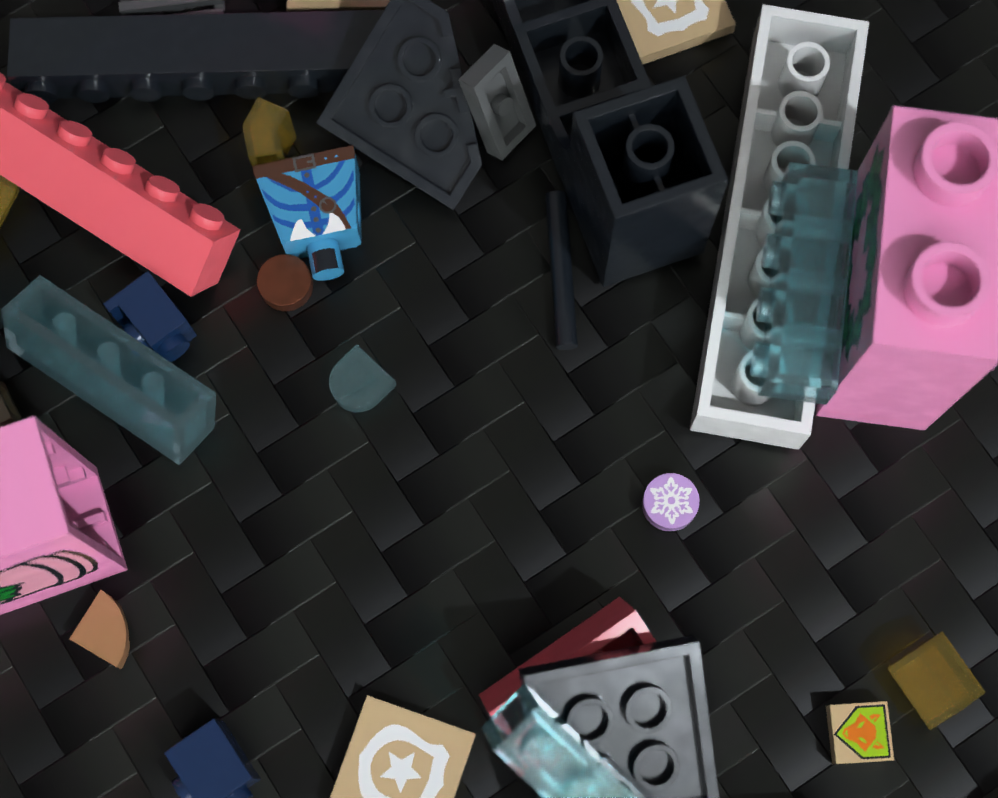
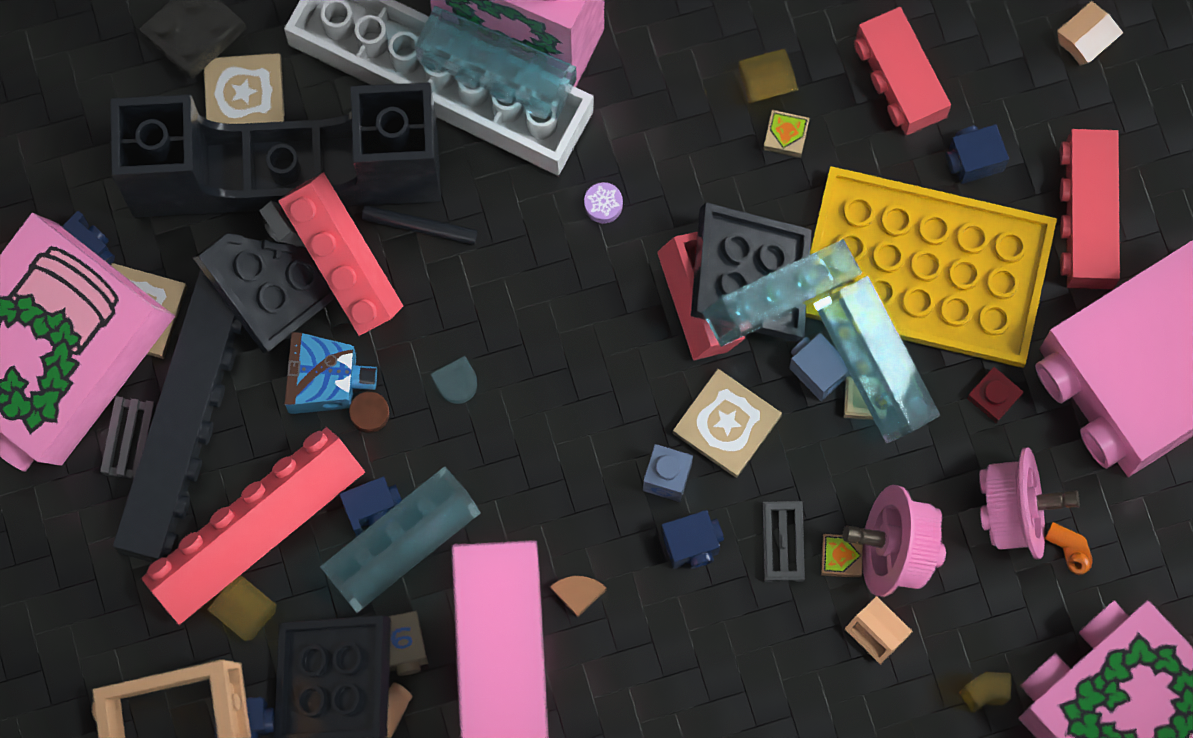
camera: 75 degrees left, 0 degrees up
clear yellow piece [242,97,297,166] -> none
none -> coral brick [278,172,403,336]
none -> sand blue brick [643,444,693,502]

